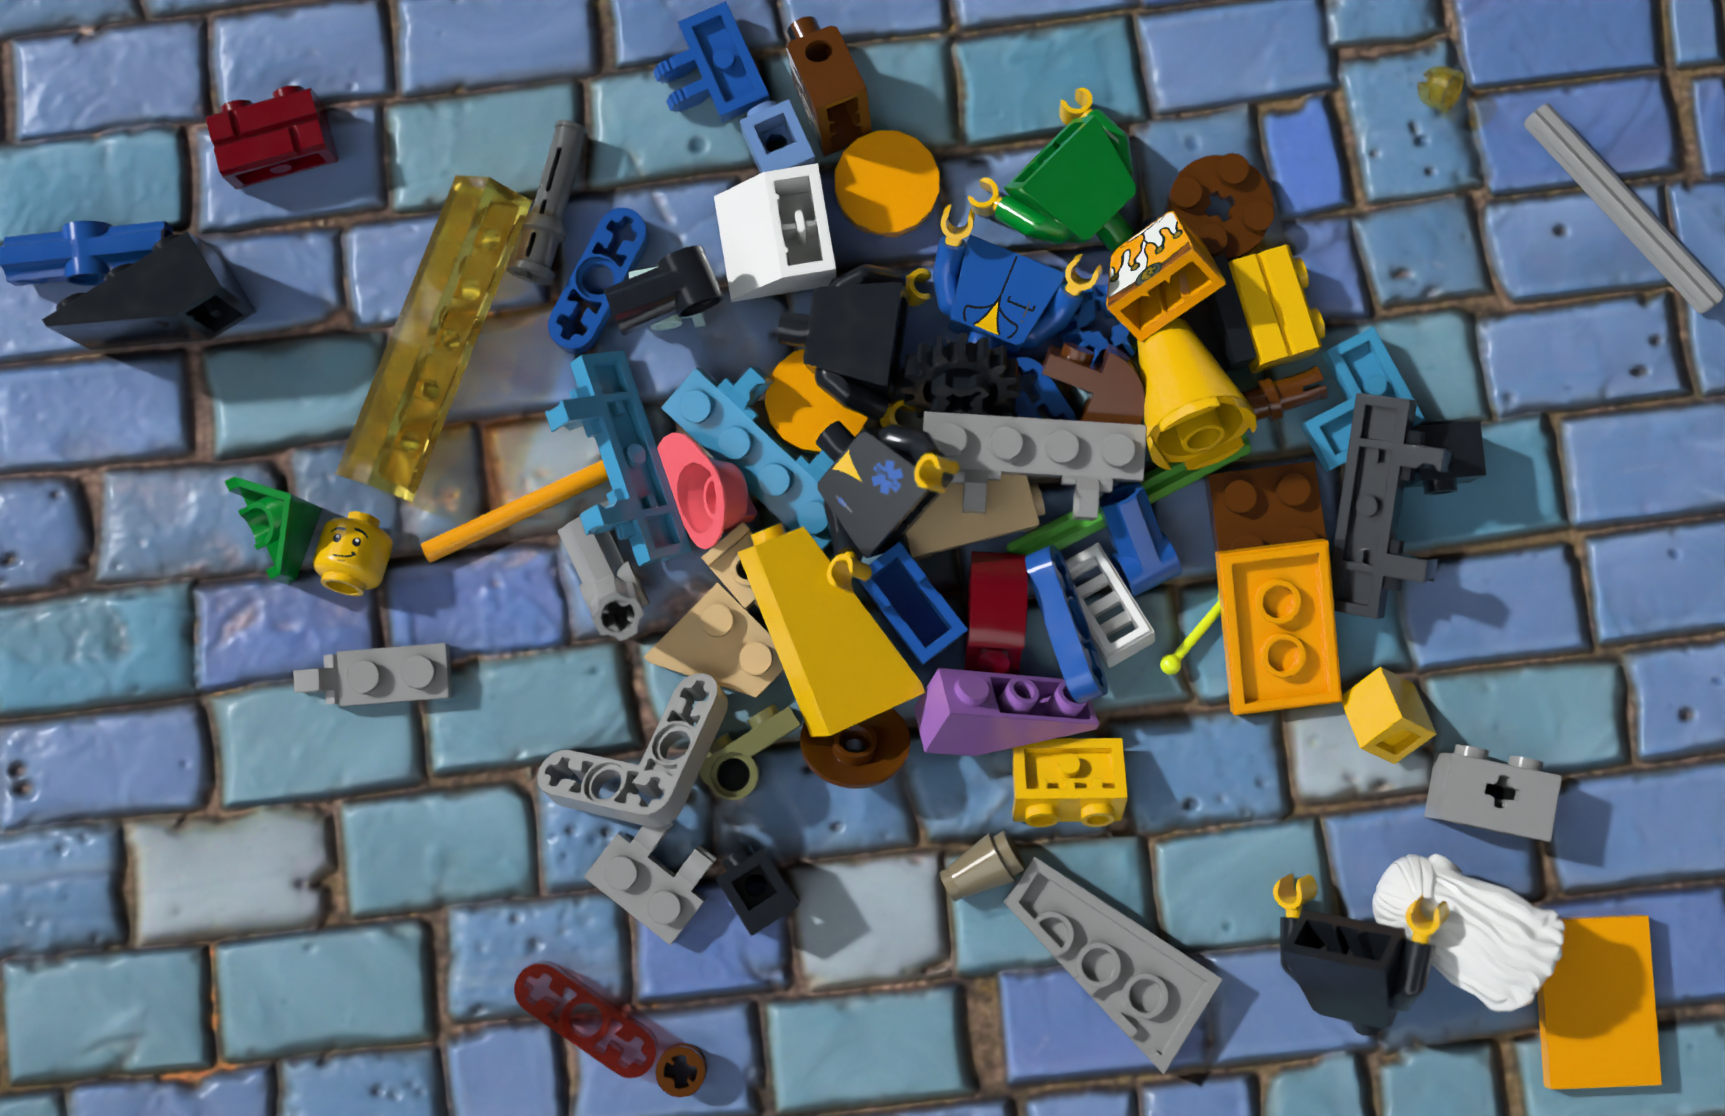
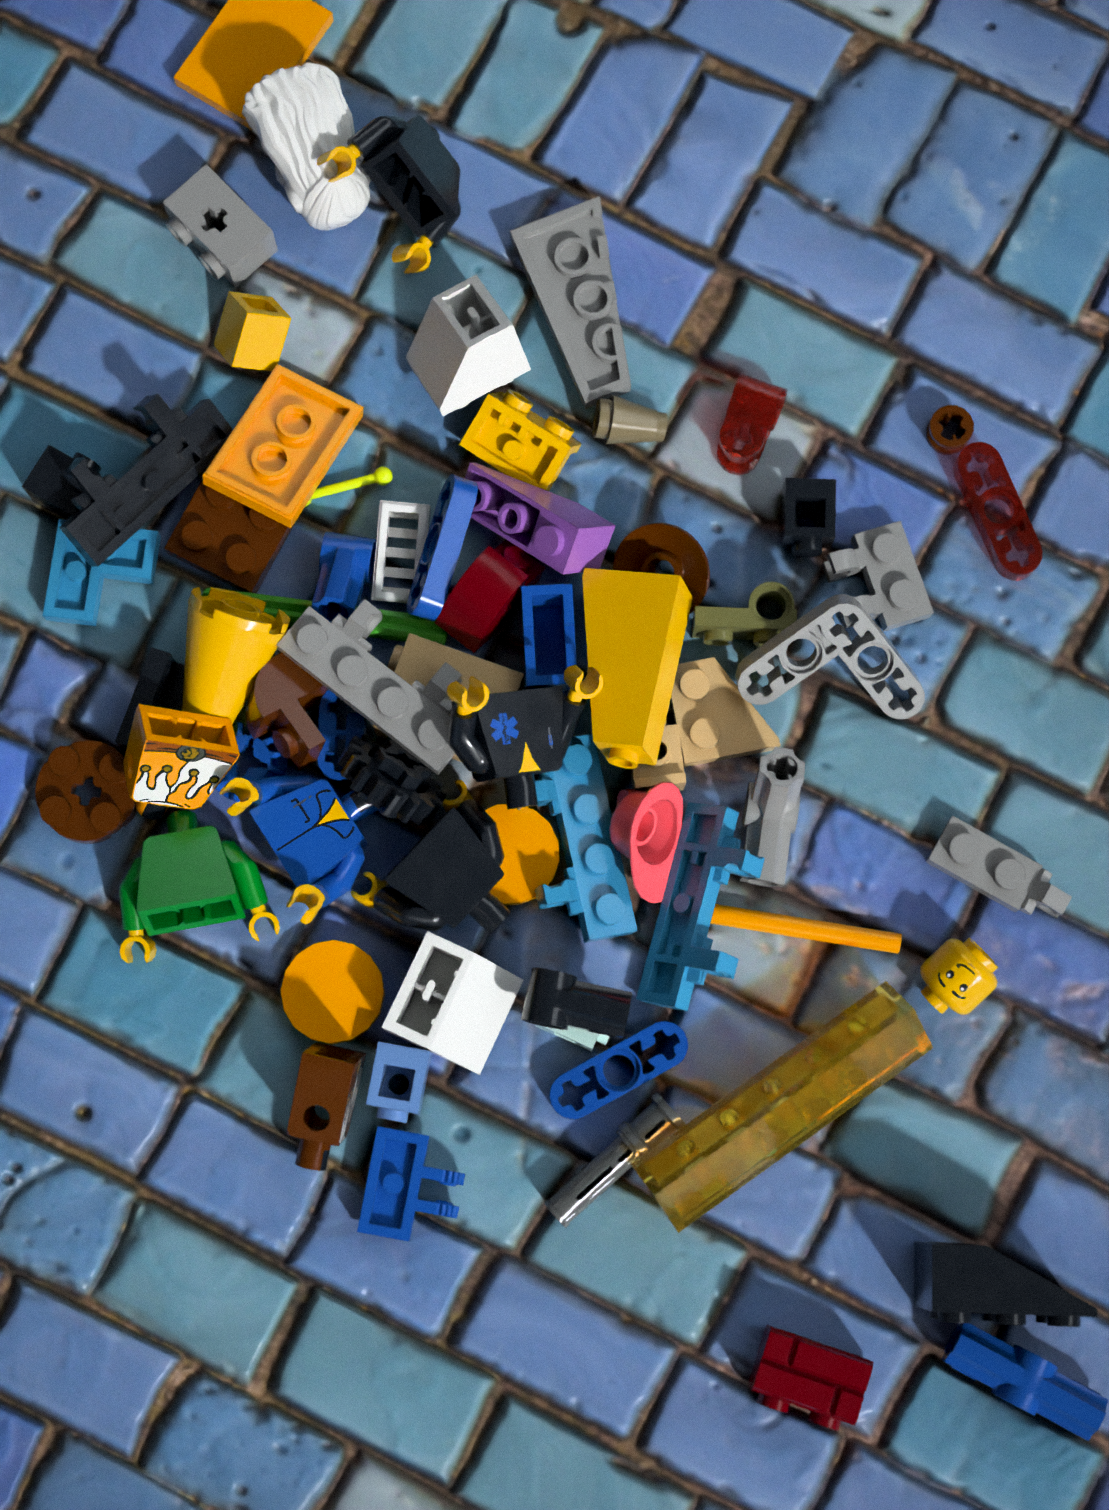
camera: 145 degrees left, 5 degrees down
green slope [224,477,323,584] -> none
yellow brick [1228,245,1325,374] -> none
reddish brown pin [1241,366,1328,422] -> none
none -> white slope [406,275,531,416]
none -> clear red piece [716,373,788,475]

